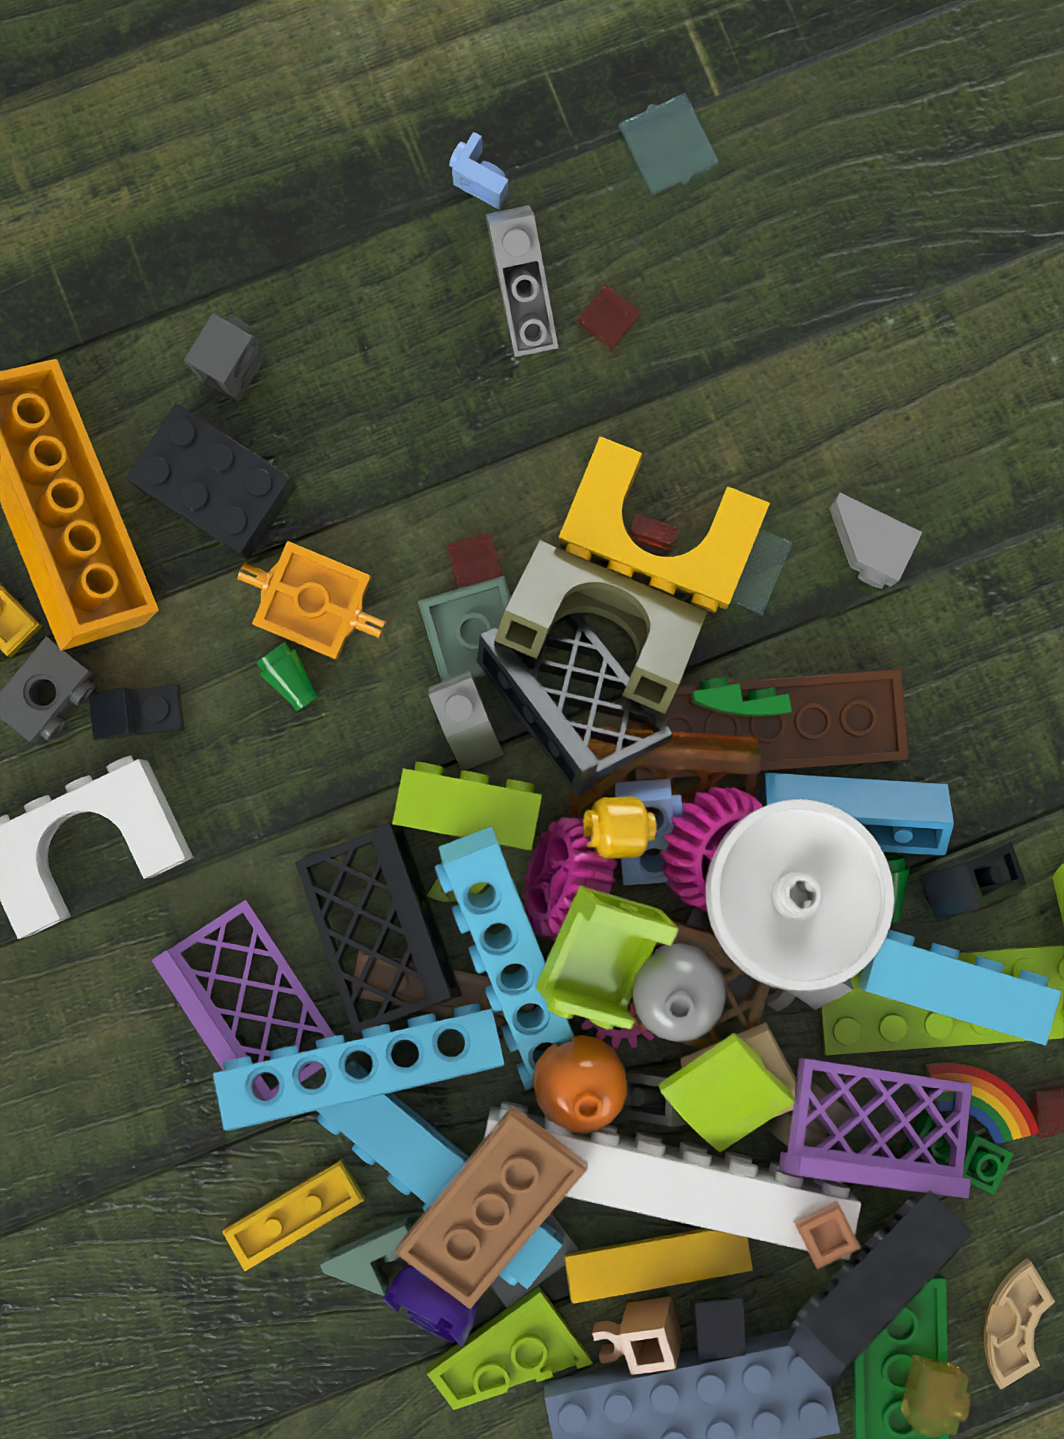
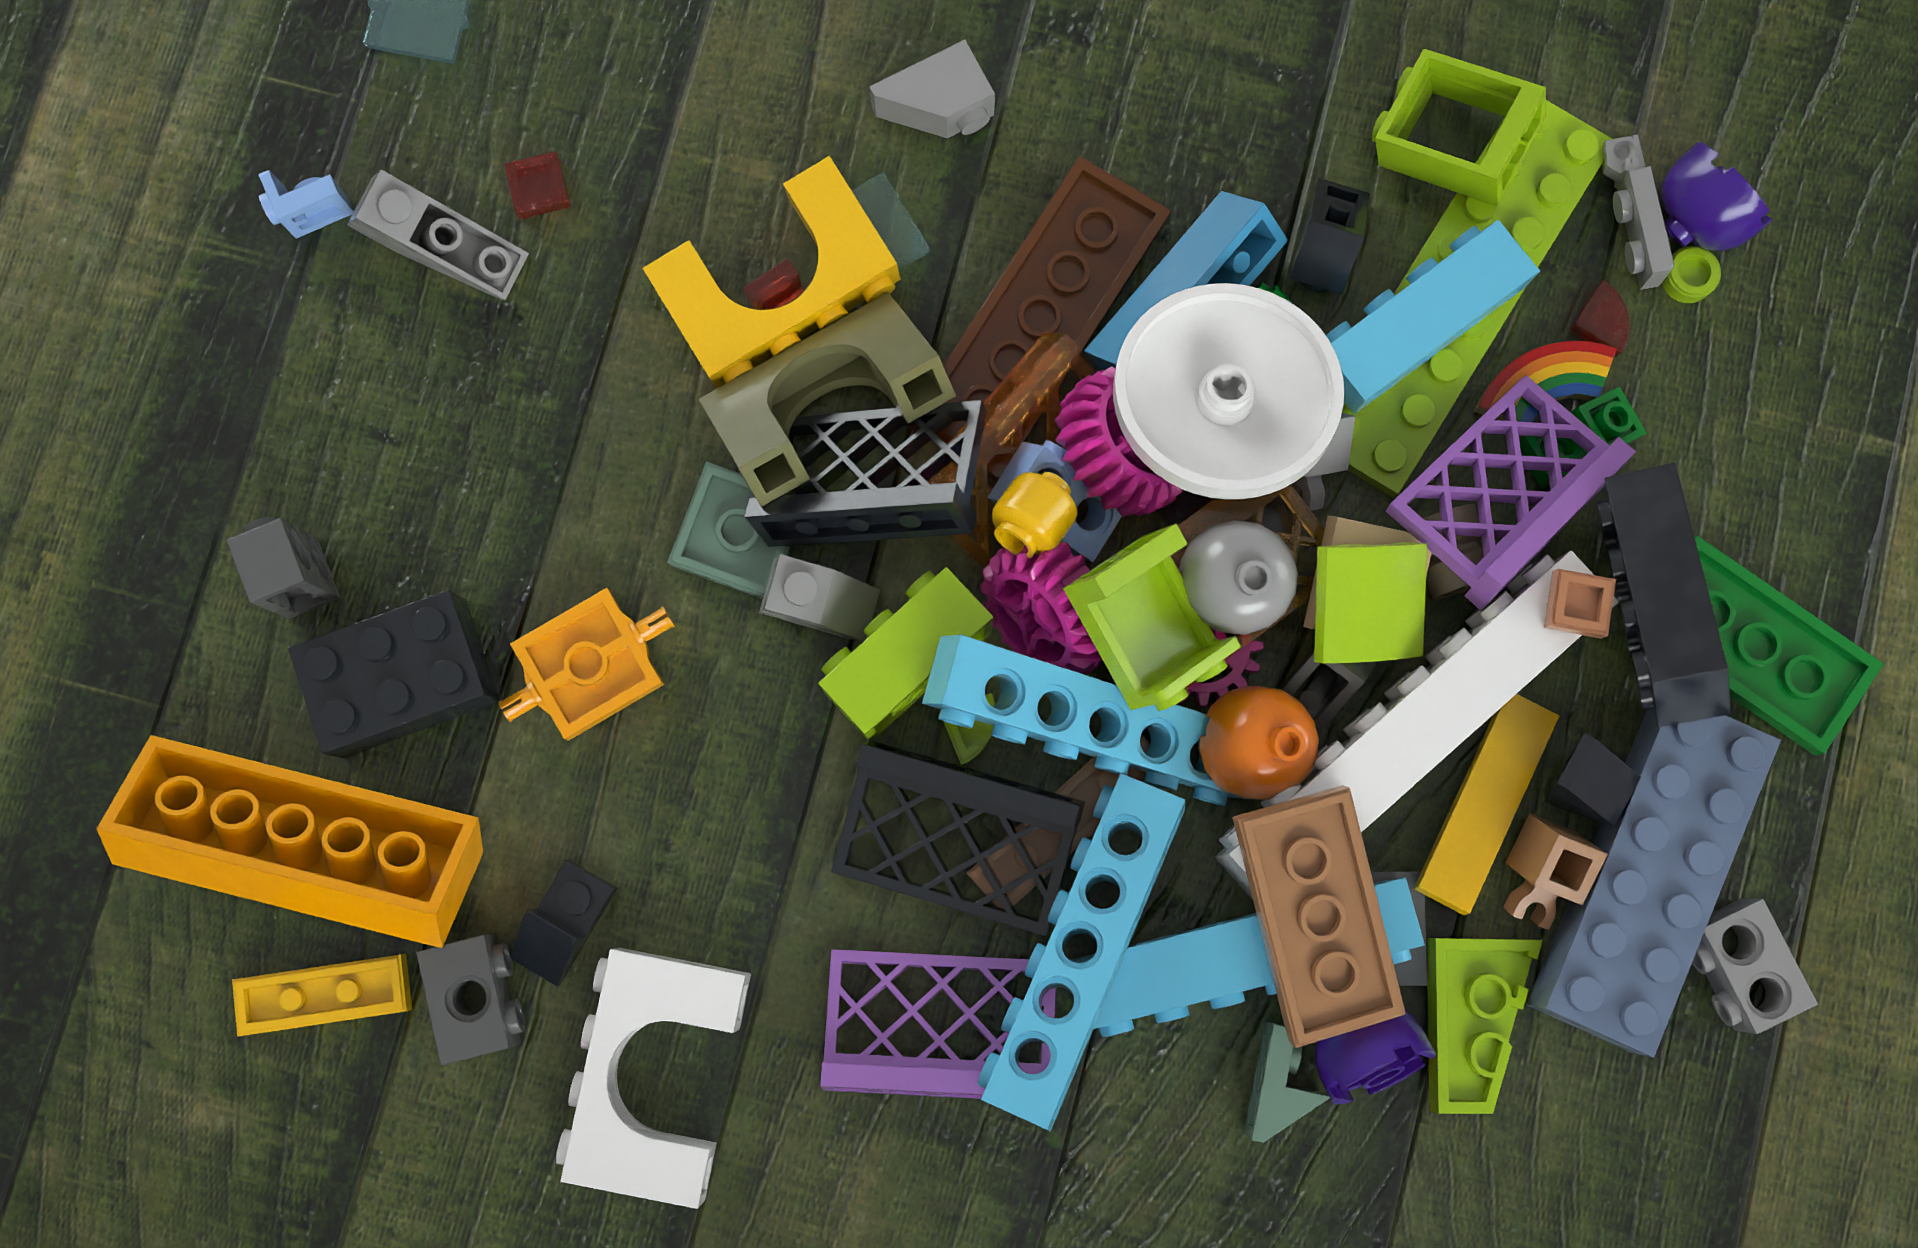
camera: 55 degrees left, 5 degrees down
yellow tile [222,1159,365,1271] -> none
green cone [255,642,318,711] -> none
clear red tile [447,533,502,589] -> none
green slope [690,677,792,717] -> none
clear yellow brick [901,1355,970,1438] -> none
tan tile [984,1258,1055,1389] -> none

